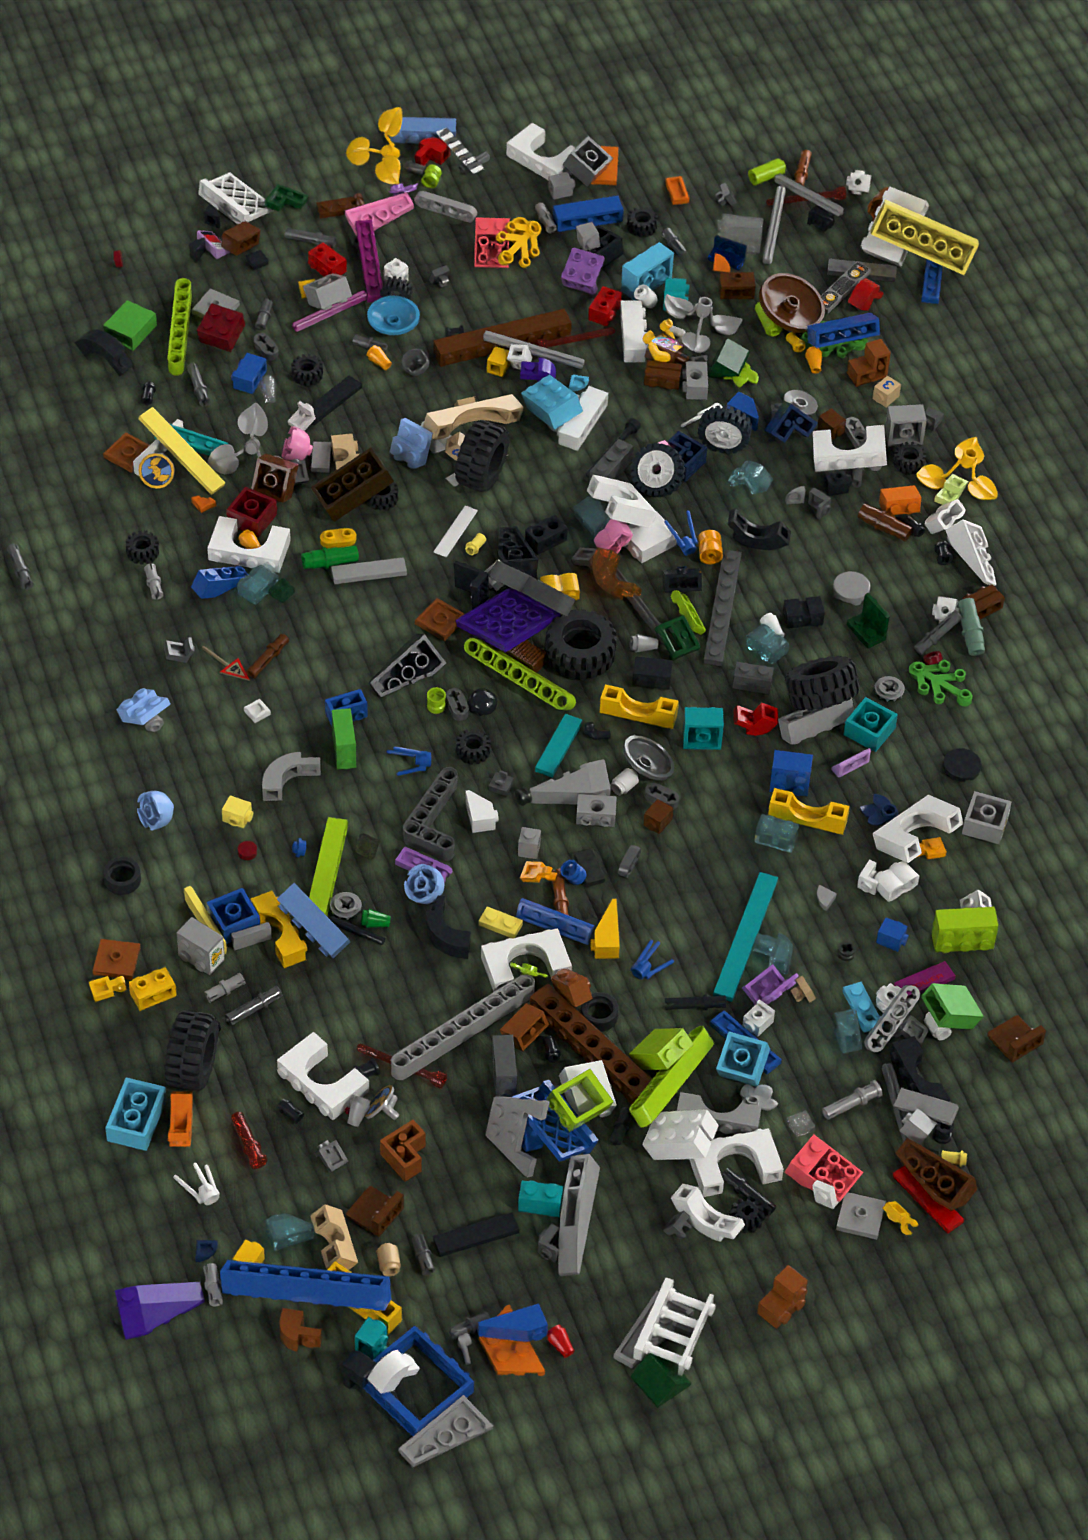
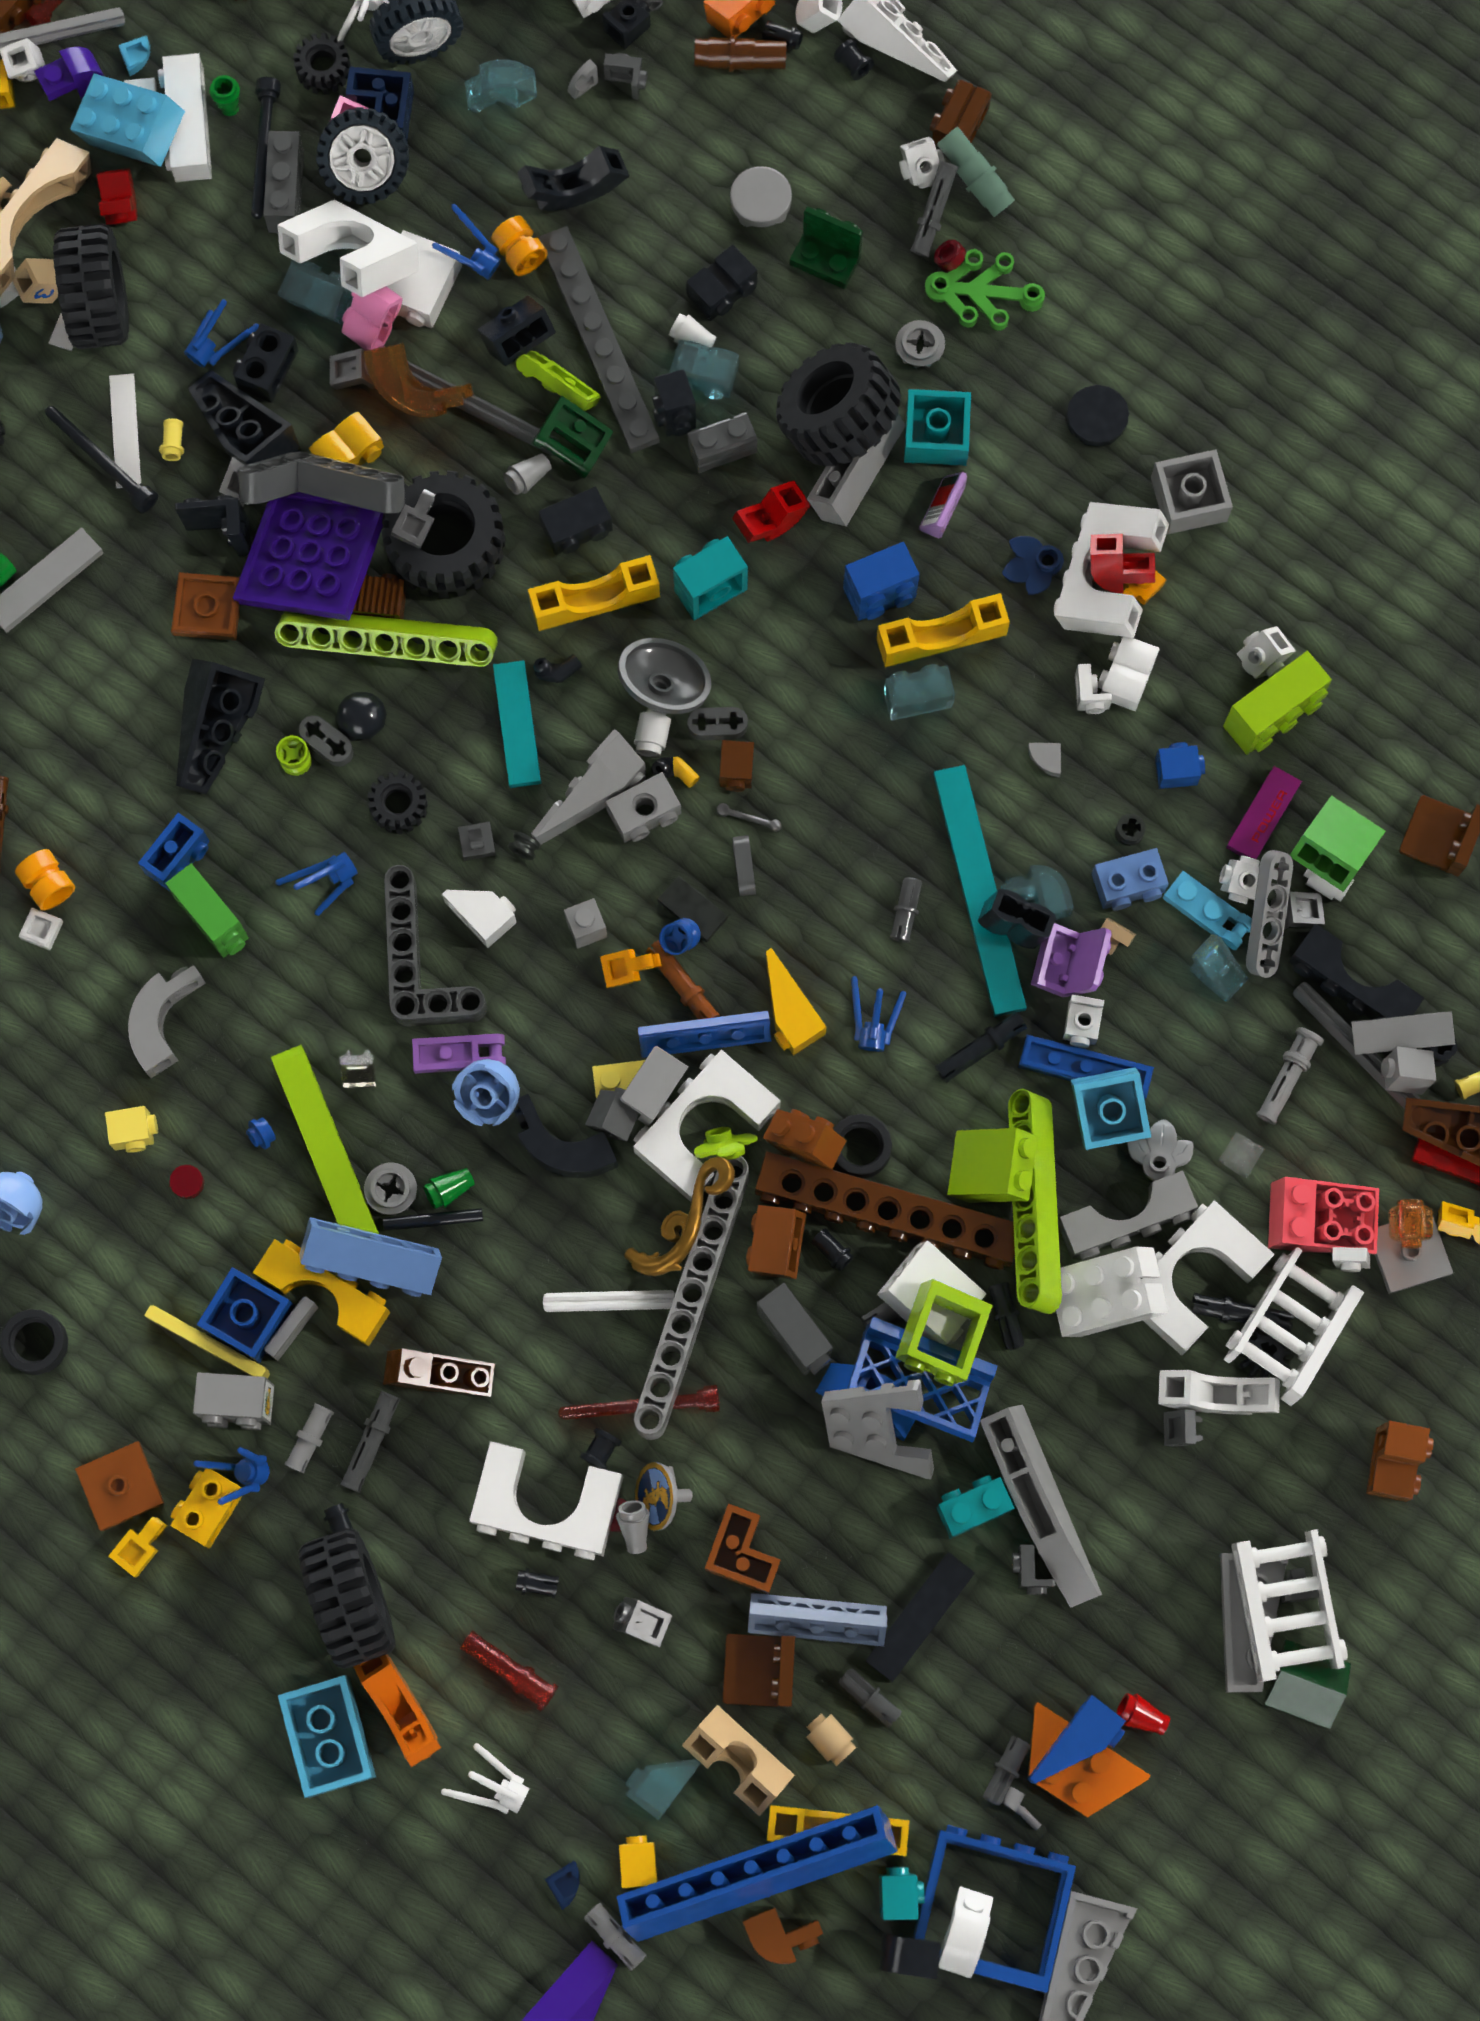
camera: 30 degrees left, 25 degrees up
none -> light orange wheel [15,849,76,911]
none -> black piece [45,406,158,513]
none -> red brick [97,168,137,225]
none -> blue plant [184,299,259,368]
none -> blue plant [193,1447,270,1505]
none -> green cone [209,75,240,116]
none -> black tyre [294,33,351,95]
none -> reddish brown slope [383,1349,495,1397]
none -> flat silver plate [391,489,436,549]
none -> white axle [543,1290,675,1312]
none -> dark grey brick [585,1087,639,1141]
none -> light grey panel [621,1046,688,1127]
none -> pearl gold plant [624,1157,735,1276]
none -> black brick [652,369,696,437]
none -> arm [652,757,700,788]
none -> flat silver hinge [717,803,781,832]
none -> sand blue fence [748,1593,887,1646]
none -> dark grey axle [890,877,922,943]
none -> black brick [978,889,1056,949]
none -> red brick [1090,533,1155,594]
none -> medium blue brick [1092,848,1169,911]
none -> white fence [1224,1247,1364,1406]
none -> clear orange head [1388,1199,1433,1249]

